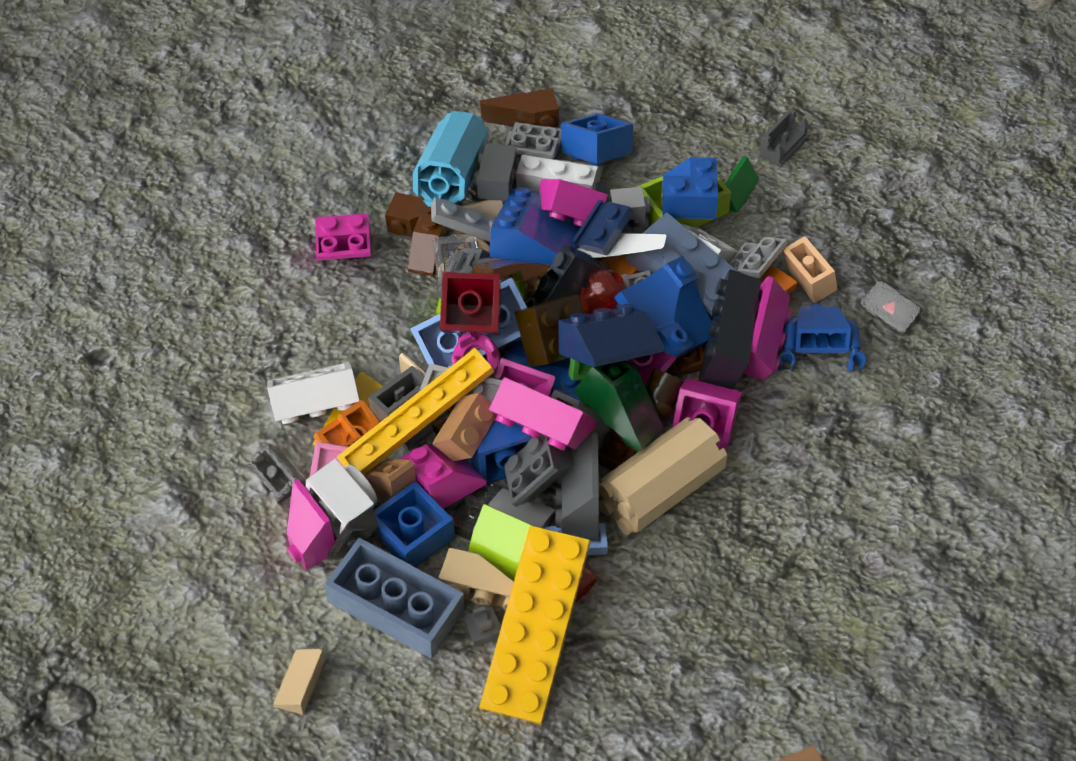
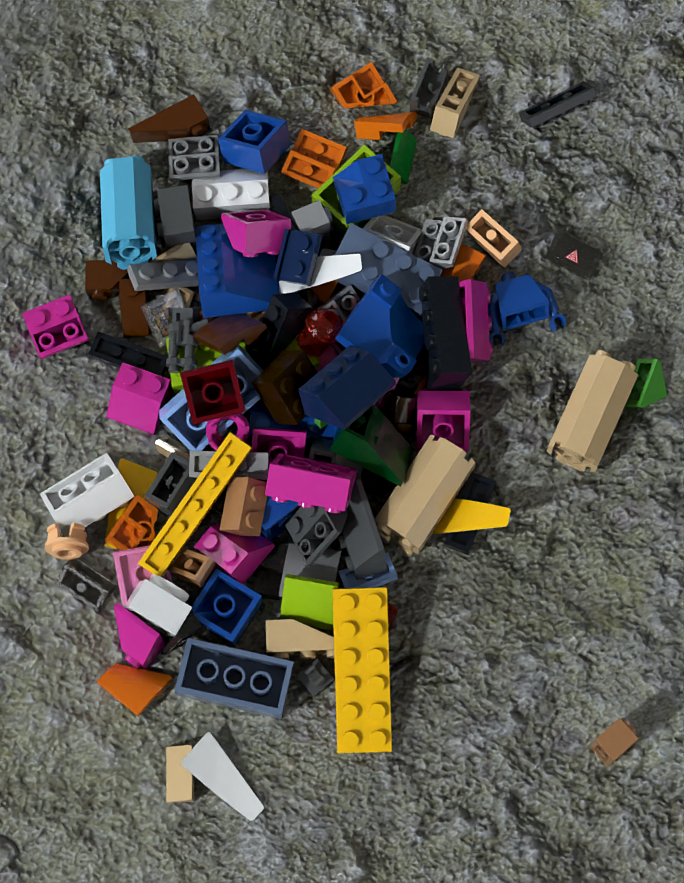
camera: 15 degrees left, 20 degrees up
none -> light nougat piece [45,522,89,560]
none -> black plate [88,332,168,377]
none -> orange slope [96,663,173,717]
none -> dark pink slope [106,363,173,435]
none -> white sticker [181,732,264,821]
none -> orange slope [281,129,348,189]
none -> orange slope [329,62,397,109]
none -> orange slope [354,111,418,140]
none -> tan slope [430,67,480,138]
none -> yellow sticker [432,498,511,534]
none -> black plate [444,472,496,555]
none -> black plate [519,81,597,128]
none -> tan brick [547,350,638,473]
none -> bright green slope [625,359,667,408]

